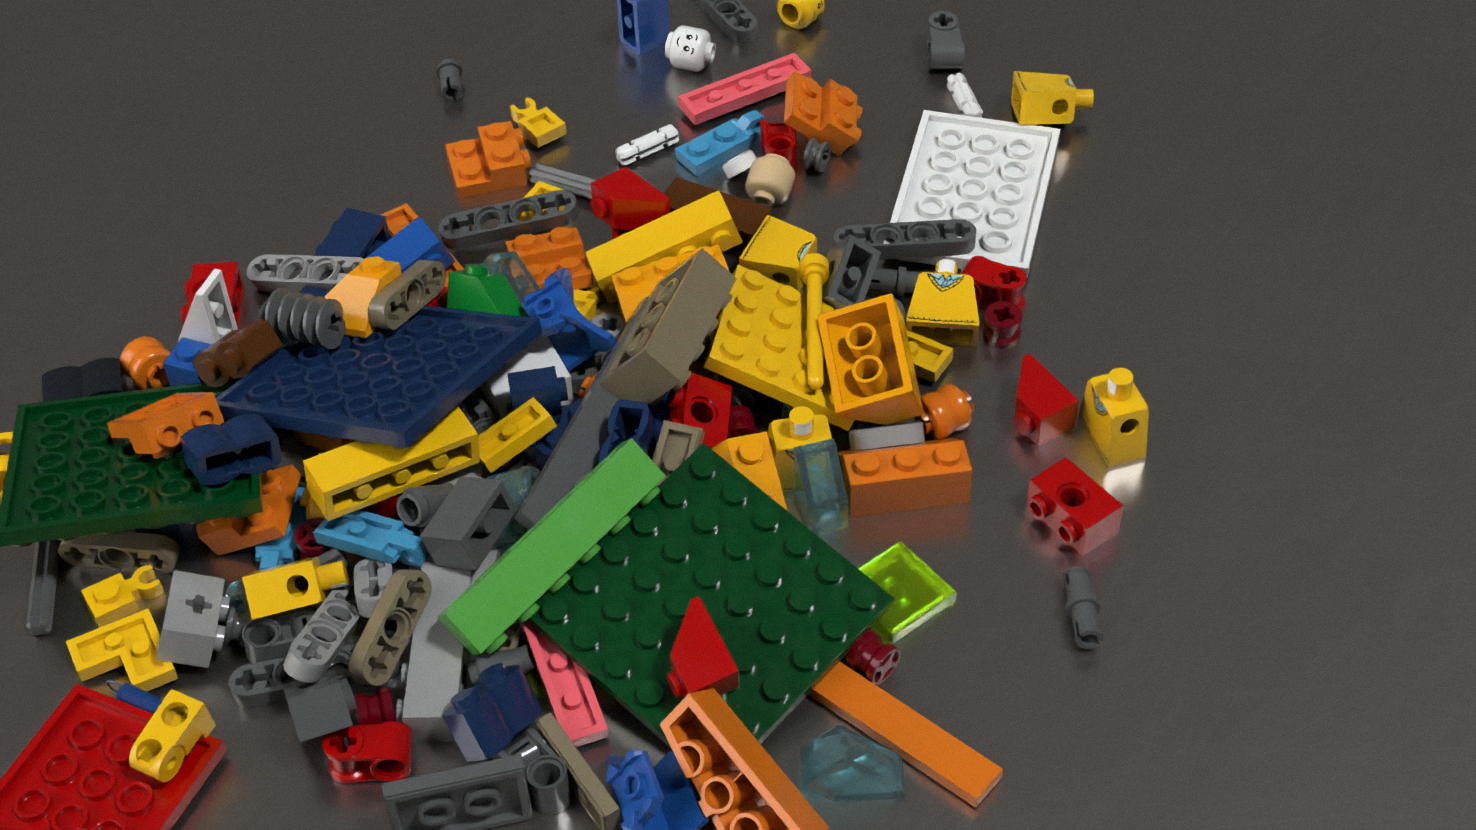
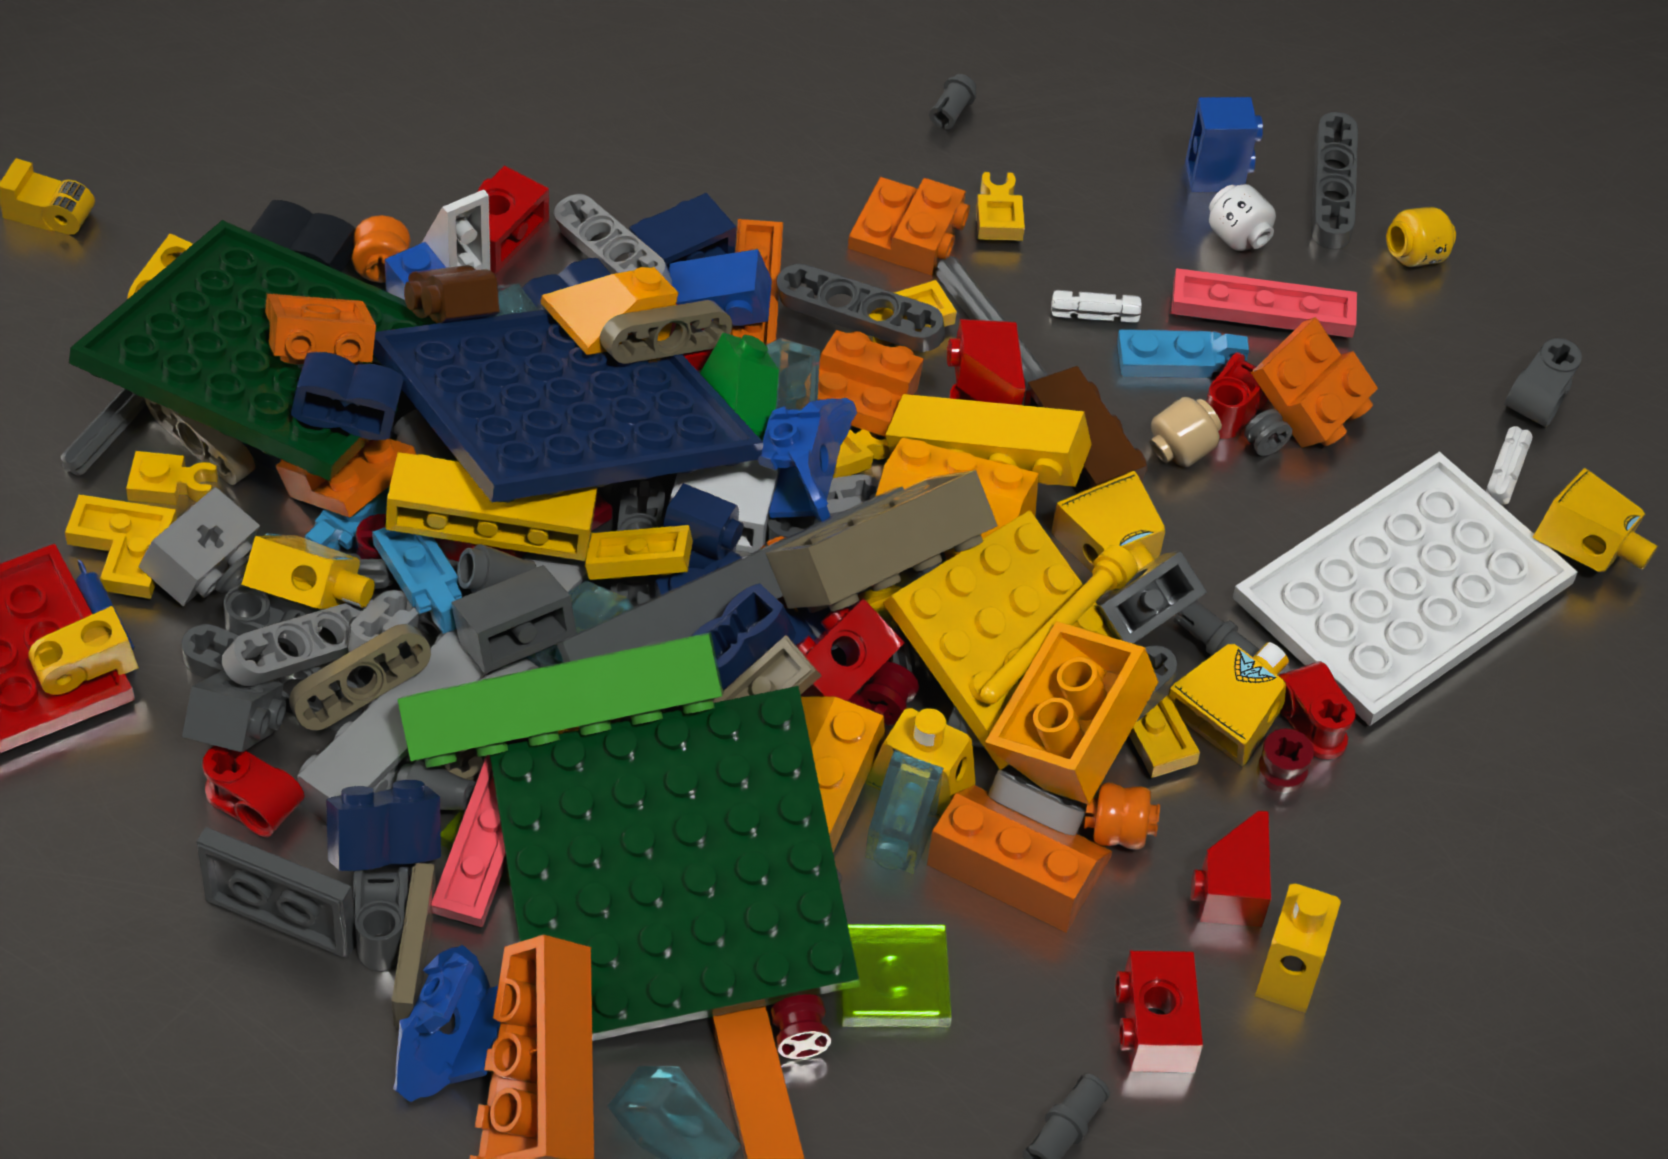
camera: 30 degrees right, 5 degrees up
dark grey piece [258,288,346,349] -> none
dark red wheel [354,687,397,725] -> none
red slope [666,596,739,699] -> none
white tile [722,150,757,178] -> none
dark grey beam [833,219,977,260] -> none

